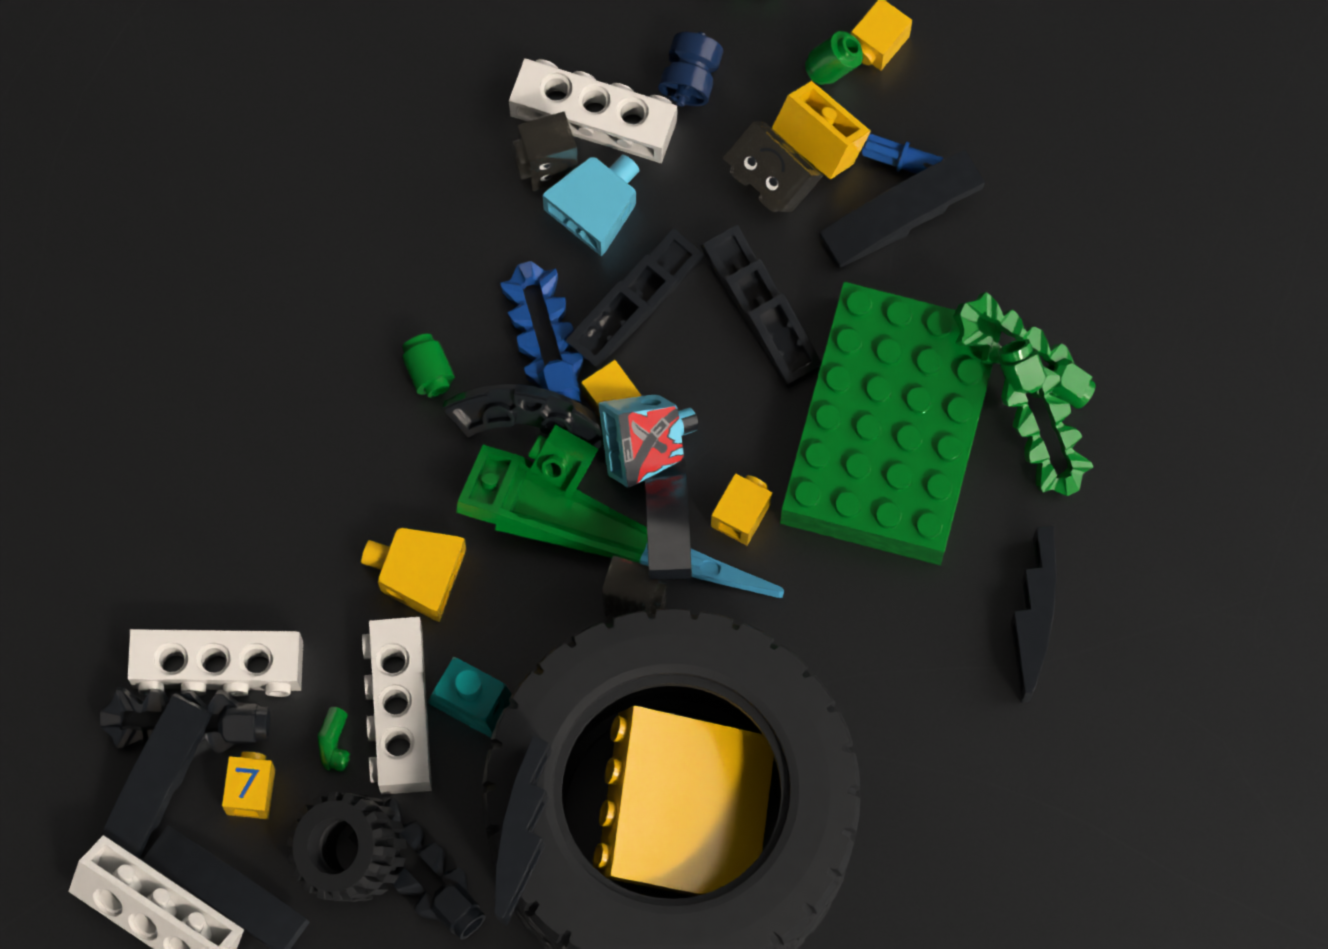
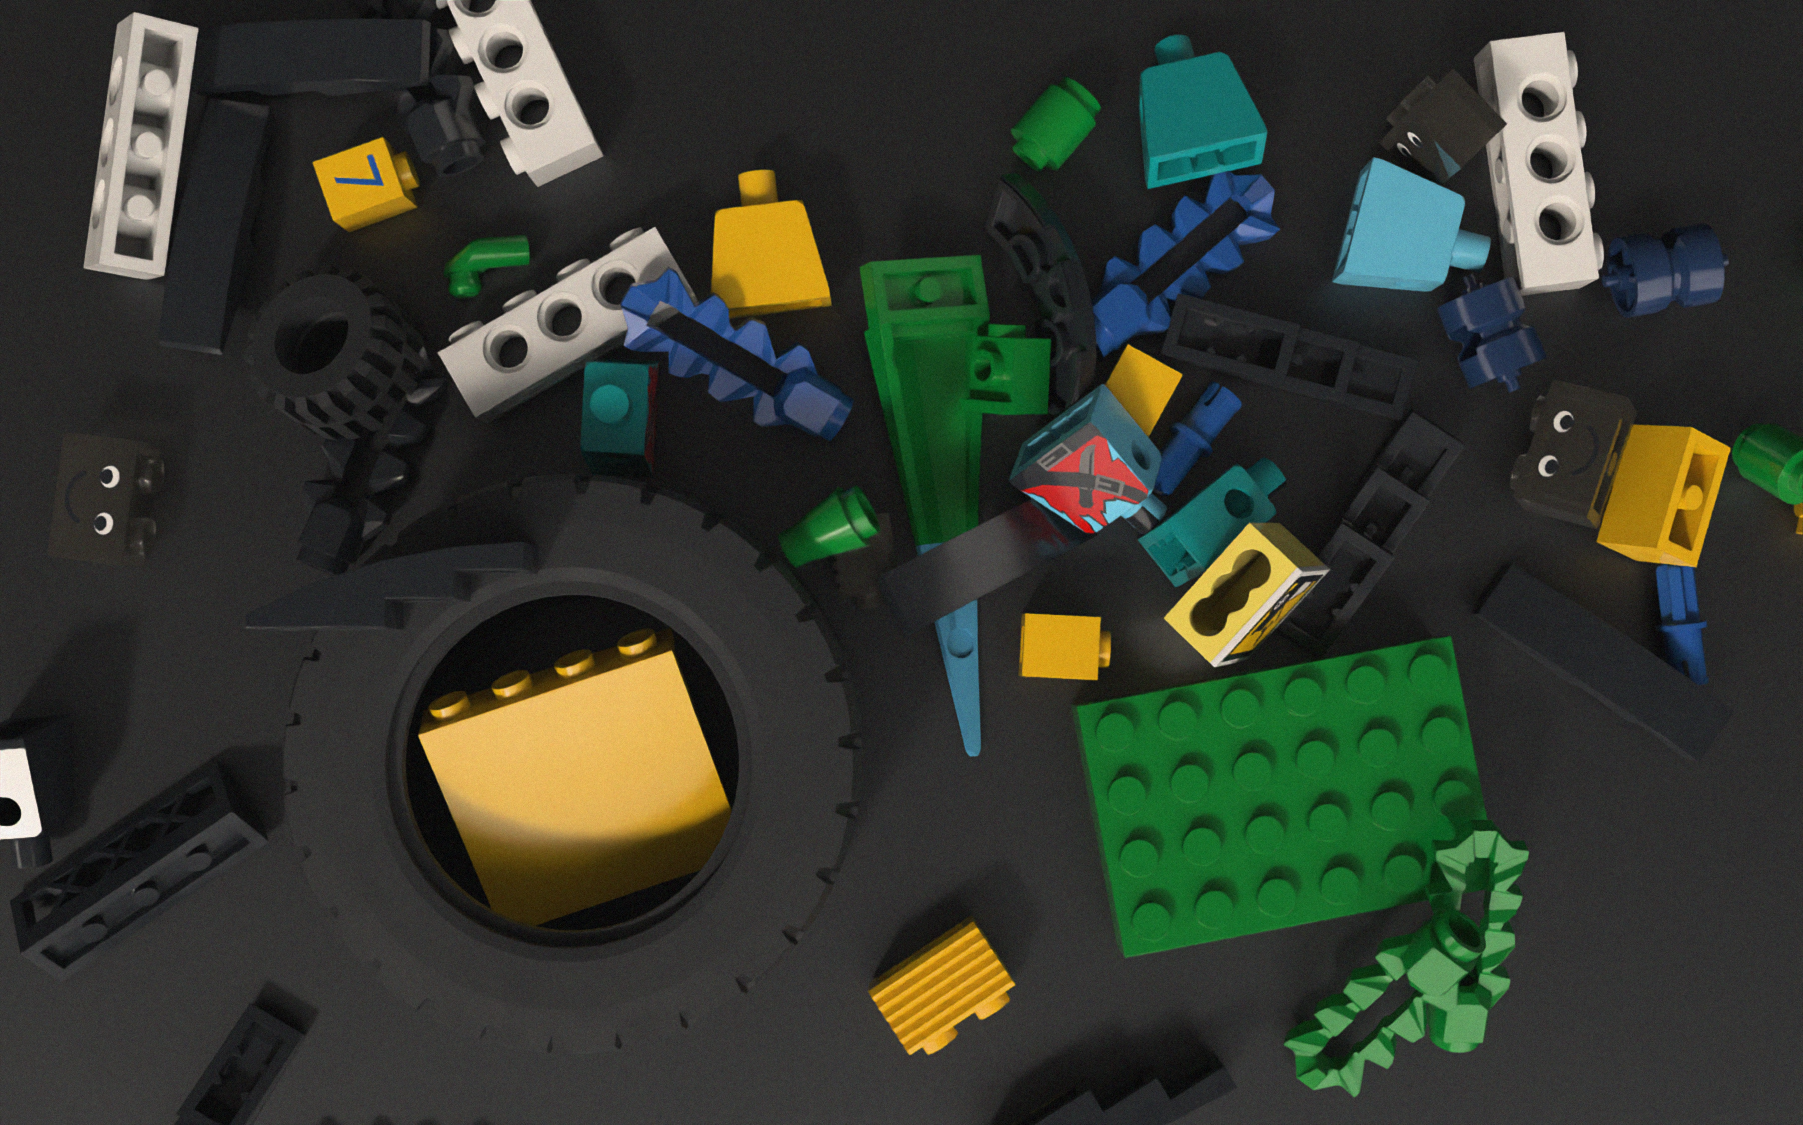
camera: 65 degrees right, 15 degrees up
none -> blue sword [621,266,854,441]
none -> green cone [778,485,881,568]
none -> yellow brick [868,915,1015,1055]
none -> teal torso [1138,457,1287,587]
none -> teal torso [1139,35,1267,189]
none -> blue axle [1153,381,1242,496]
none -> light yellow piece [1164,523,1330,667]
none -> dark blue wheel [1437,273,1547,393]

